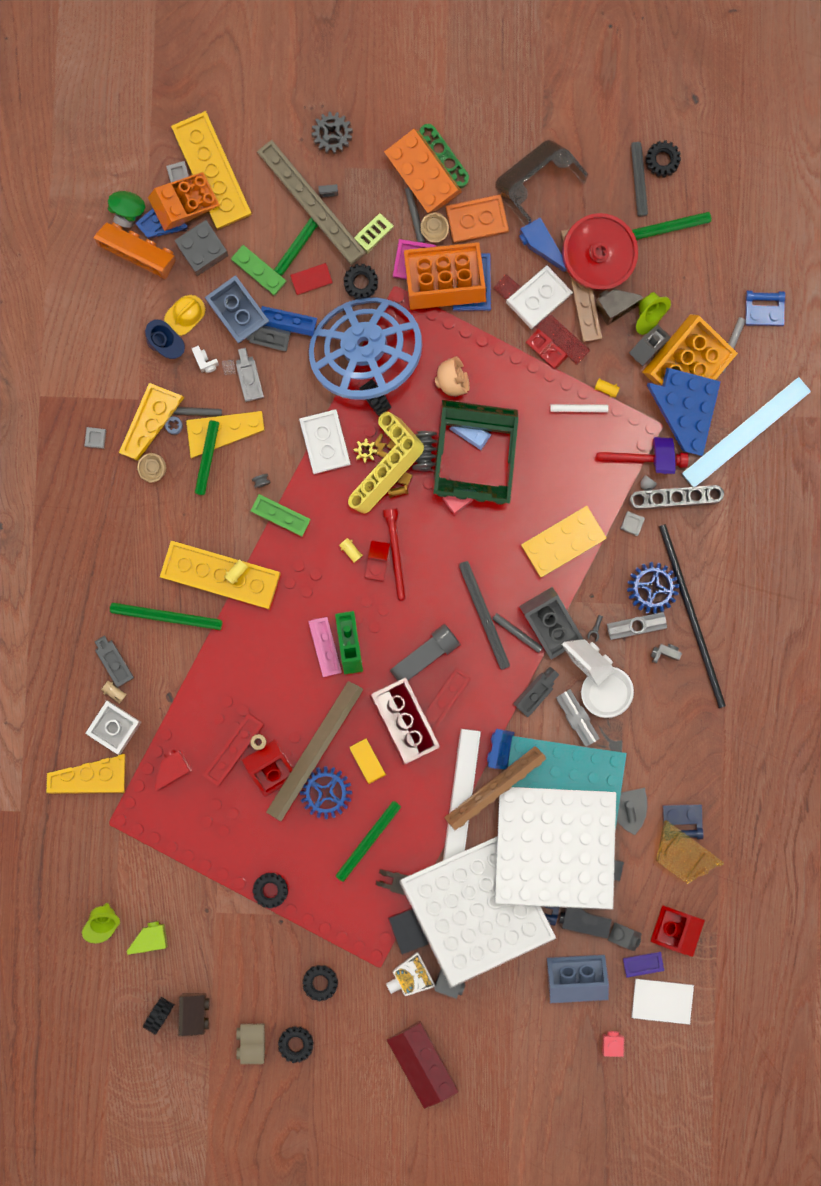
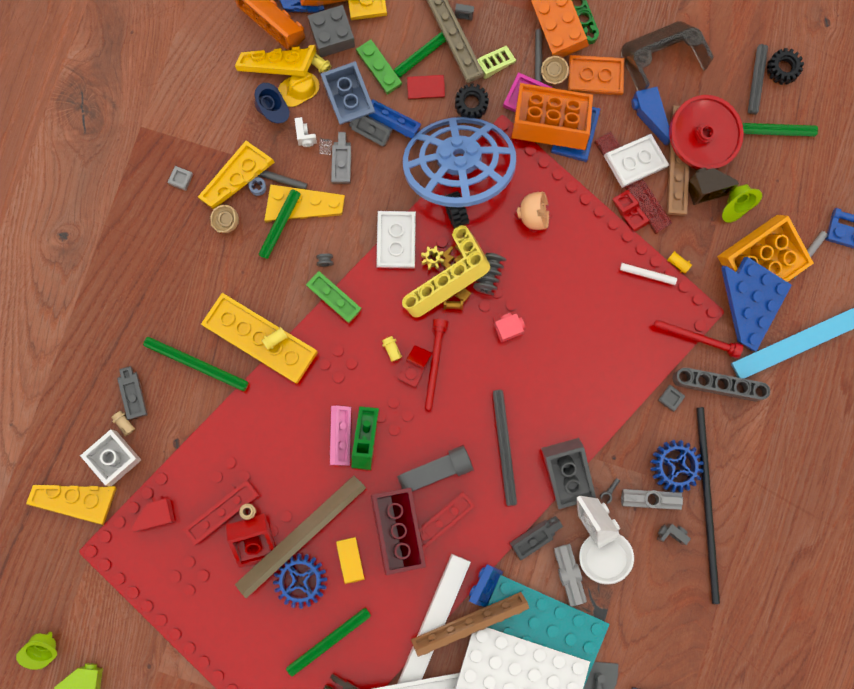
camera: 10 degrees right, 5 degrees down
black tyre [252,873,288,908] -> none
dark green window [433,400,519,504] -> none
light blue tile [450,426,492,450] -> none
dark grey bar [492,613,543,653] -> none
yellow plate [521,506,607,578] -> none
dark grey slope [629,324,671,366] -> none
light grey hinge [640,475,657,490] -> none
dark purple slope [653,437,675,474] -> none
none -> yellow wing [235,45,317,76]
none -> light yellow pin [311,53,331,73]

